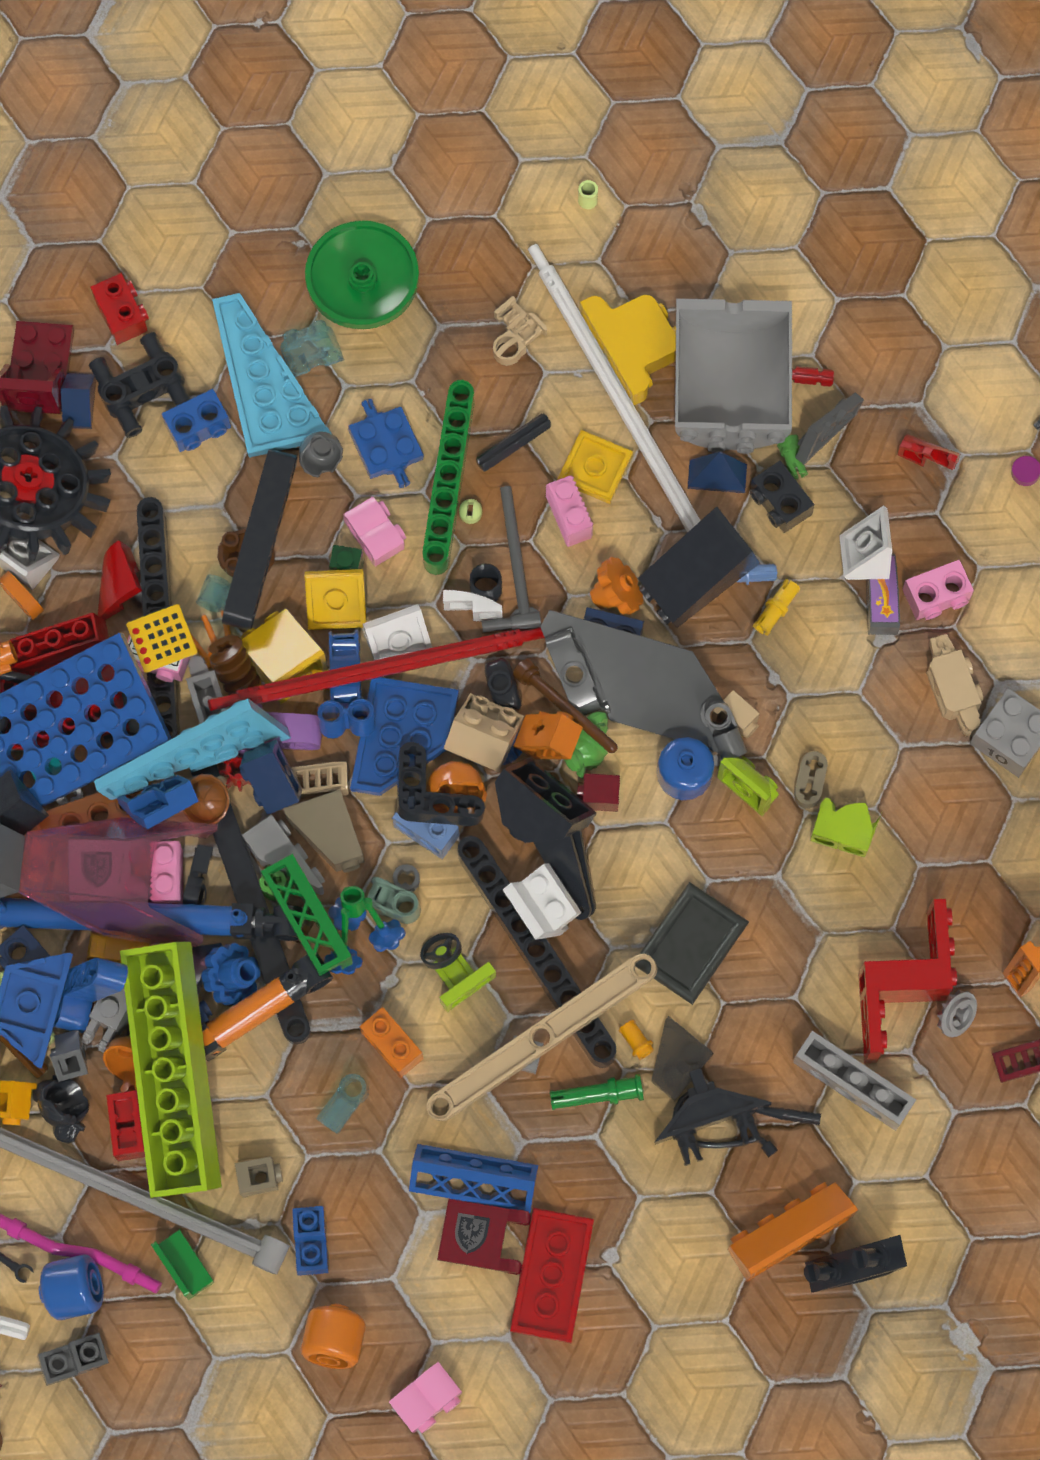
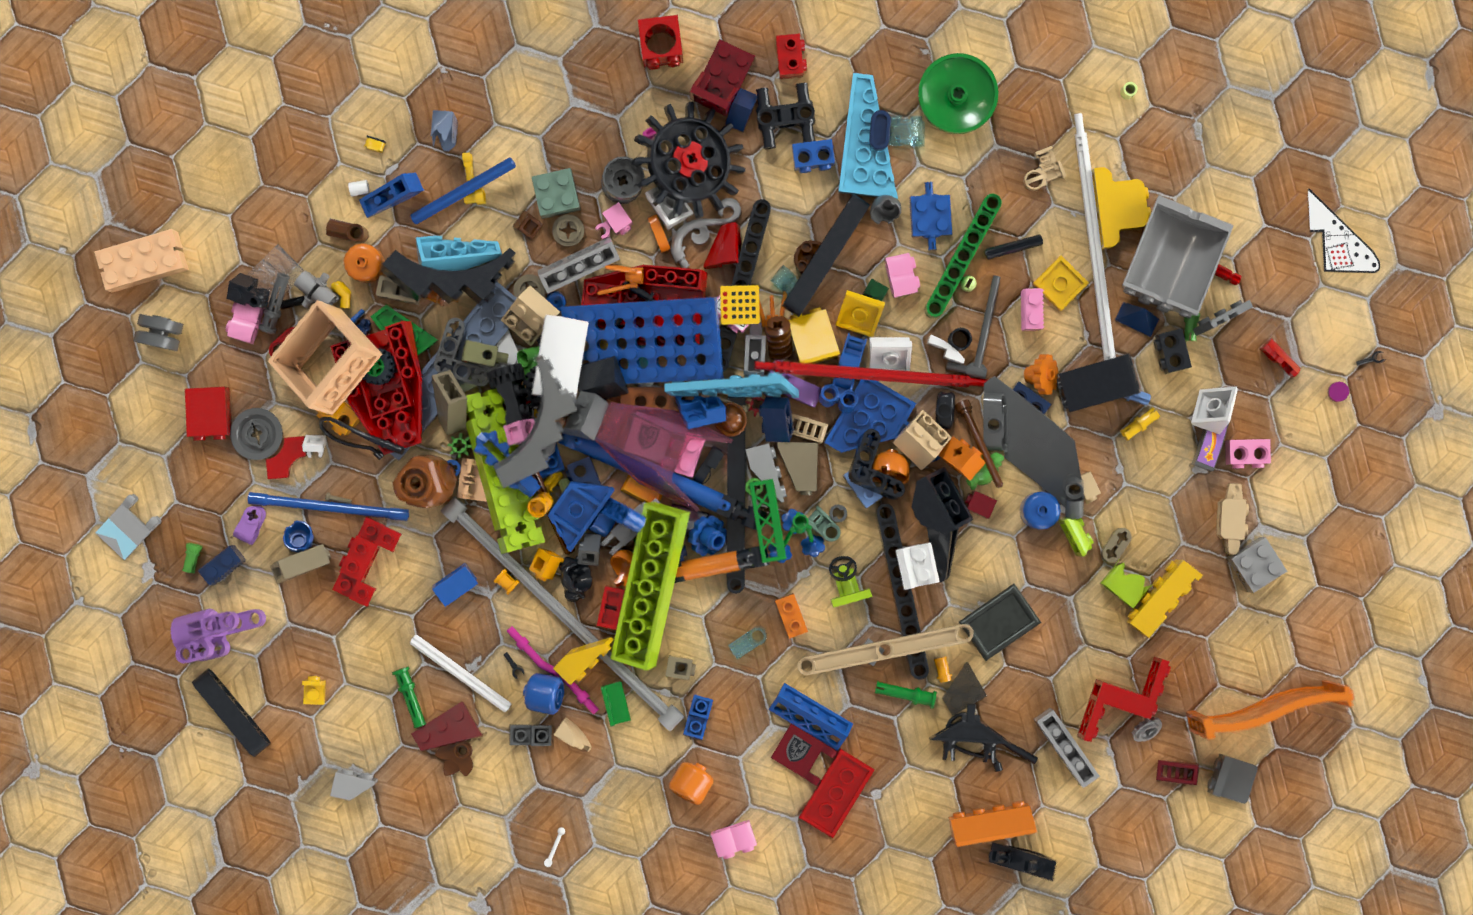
camera: 15 degrees right, 15 degrees up
none -> yellow slope [553,637,614,685]
none -> tan slope [554,718,592,752]
none -> light grey plant [671,198,741,268]
none -> dark blue tile [869,110,891,151]
none -> yellow wedge [1127,559,1203,638]
none -> white sticker [1308,188,1380,273]

